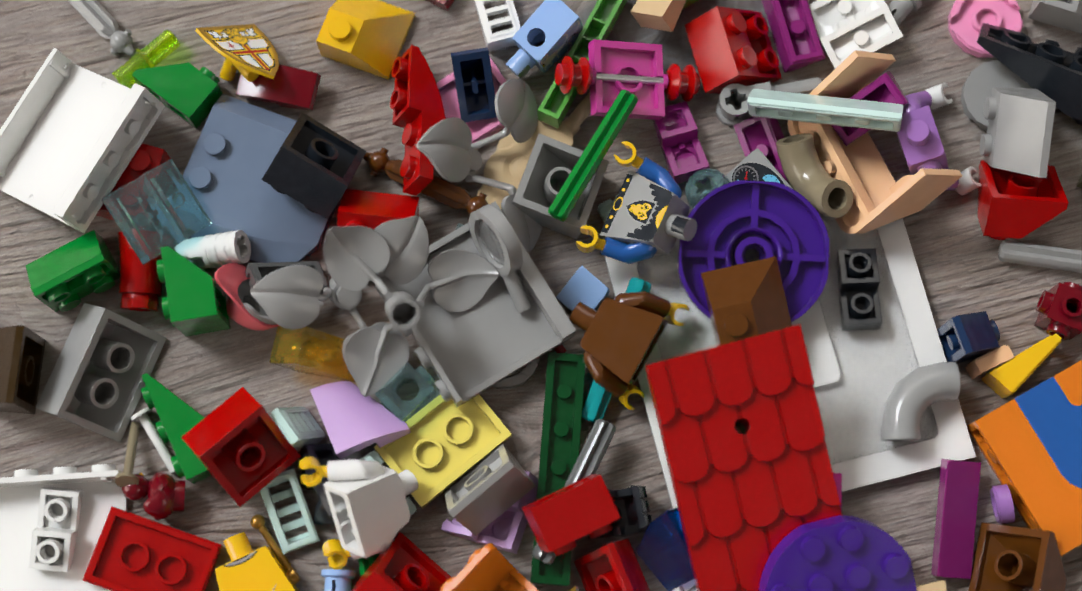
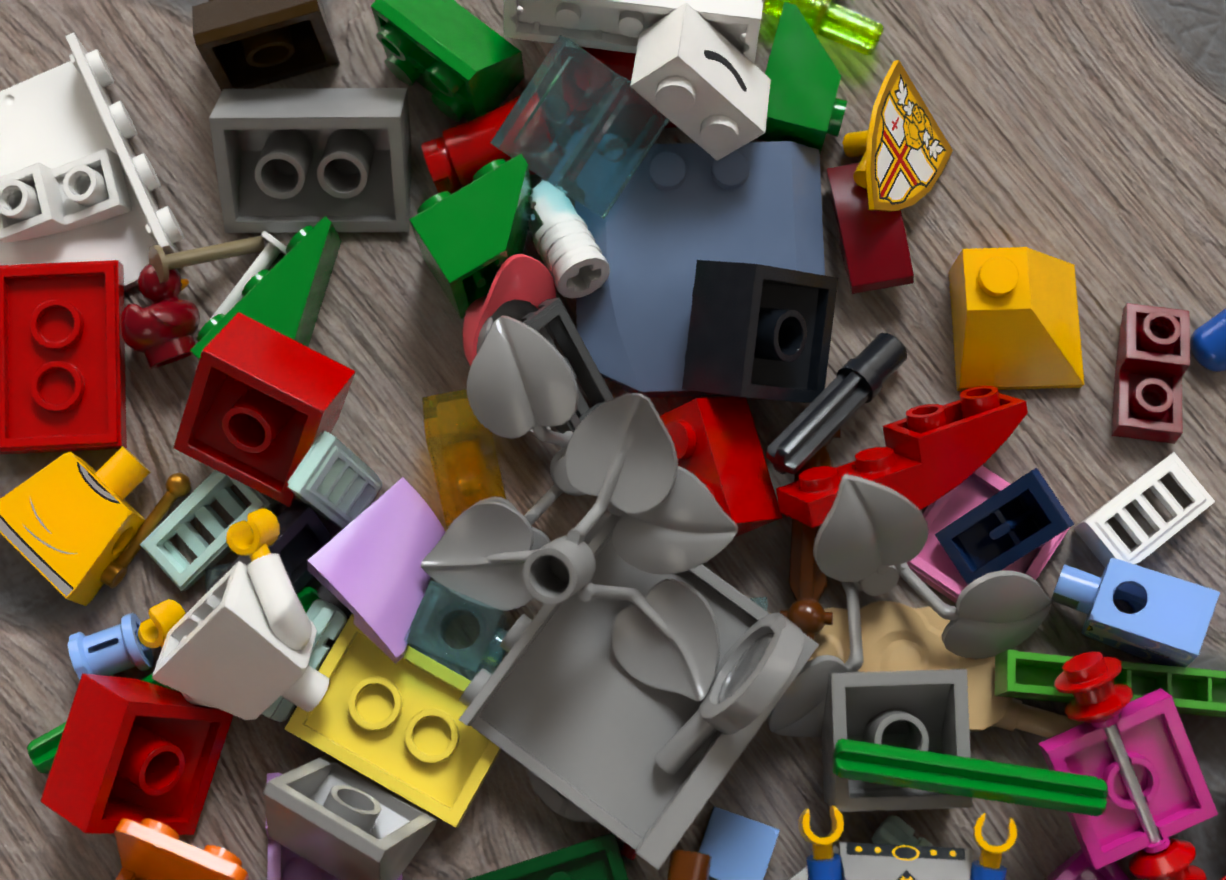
camera: 70 degrees right, 0 degrees up
none -> white brick [630,2,771,161]
none -> black axle [766,333,907,475]

